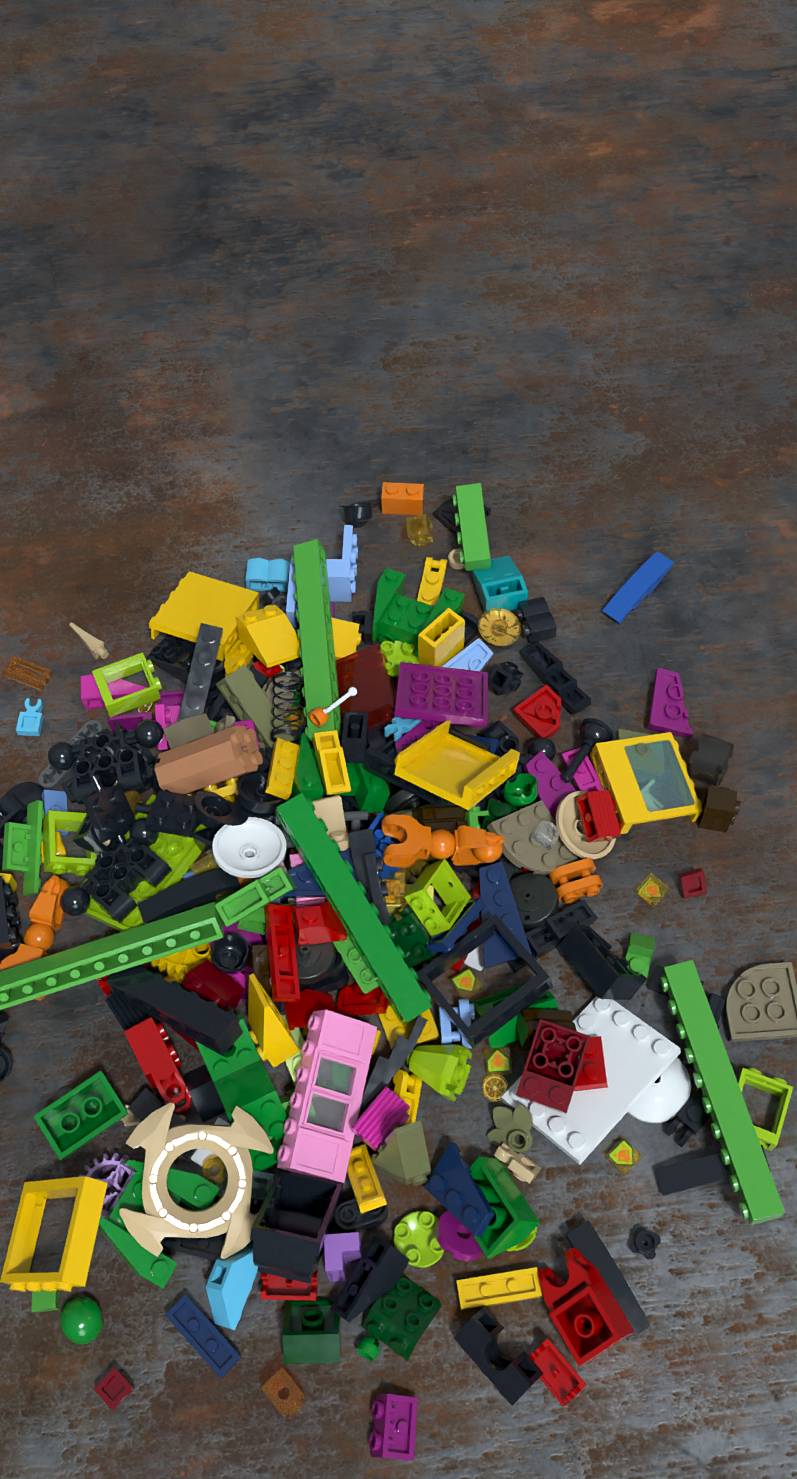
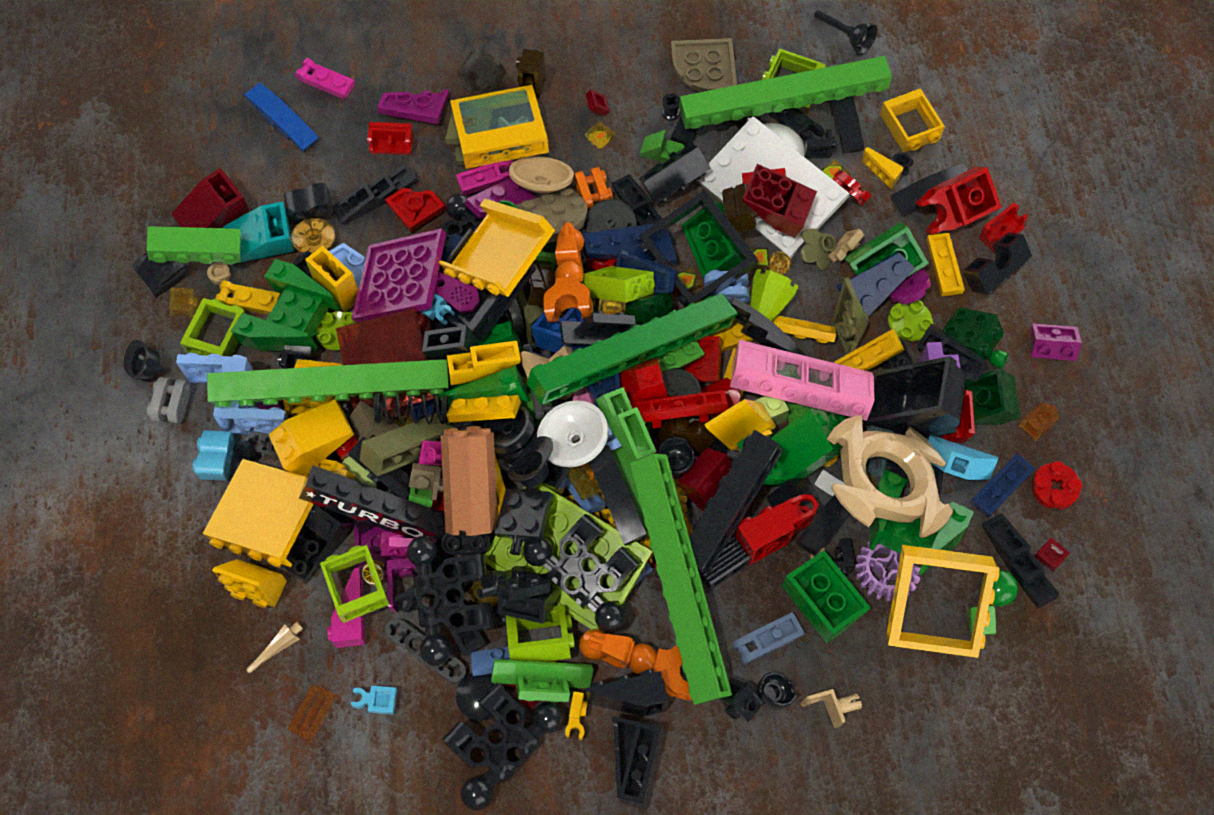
camera: 90 degrees left, 5 degrees up
dark tan slope [163,713,214,749] -> none
hinge [309,687,357,728] -> none
dark pink brick [352,1087,410,1152] -> none
orange brick [381,482,424,516] -> none
black brick [488,661,523,695] -> none
clear tile [530,821,559,850] -> none
black piece [561,718,614,783] -> none
red brick [576,790,621,843] -> none
none -> light grey brick [147,377,191,424]
none -> dark red slope [171,168,249,228]
none -> lime window [180,298,246,357]
none -> yellow slope [212,559,287,608]
none -> dark pink plate [294,58,355,100]
none -> red hinge [367,122,414,155]
none -> black bush [662,93,680,121]
none -> sand blue plate [732,612,805,666]
none -> black bracket [804,129,836,158]
none -> red plate [832,169,872,206]
none -> black bracket [834,538,855,576]
none -> yellow slope [862,147,903,190]
none -> yellow window [880,88,945,153]
none -> black slope [982,513,1059,609]
none -> red plate [1032,461,1083,510]

